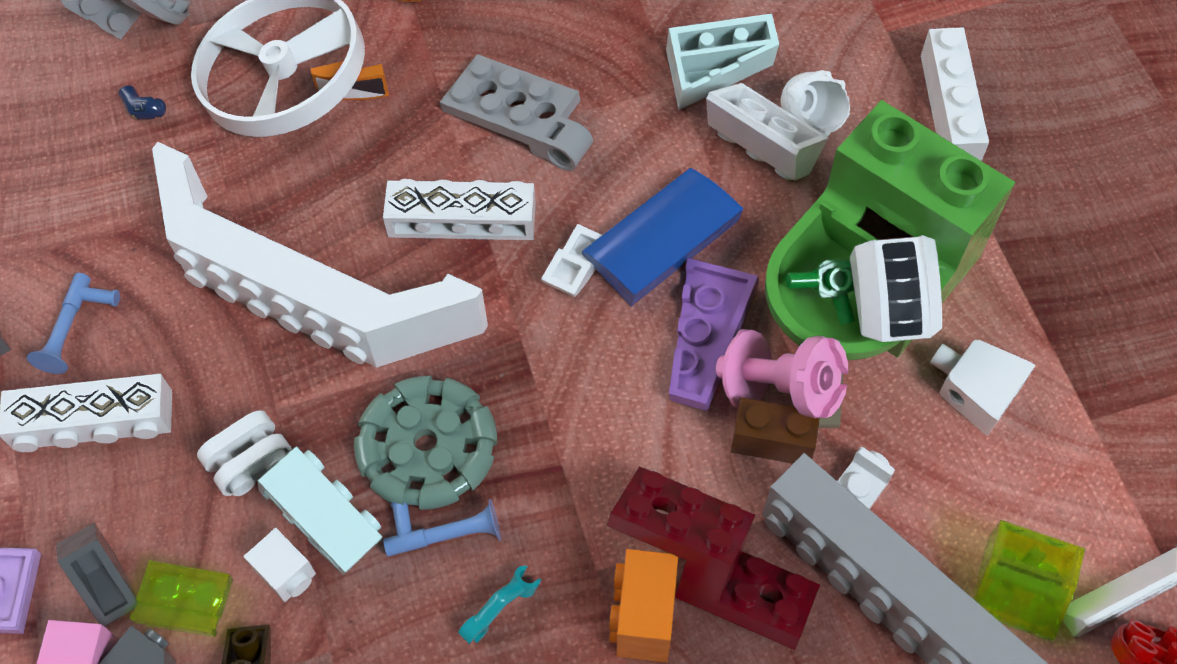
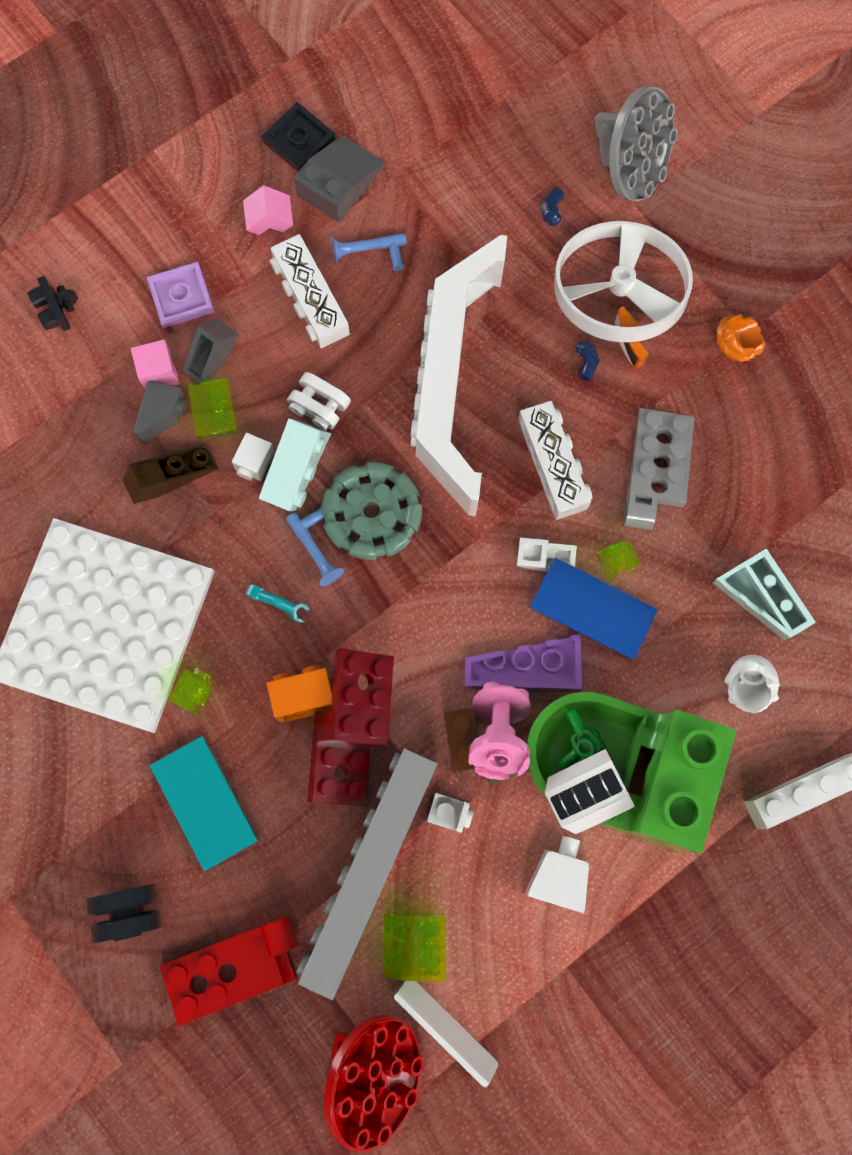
camera: 65 degrees right, 15 degrees up
white slope [706,83,829,180] -> none
none -> dark blue arm [575,340,600,382]
none -> clear neon green window [596,540,640,582]

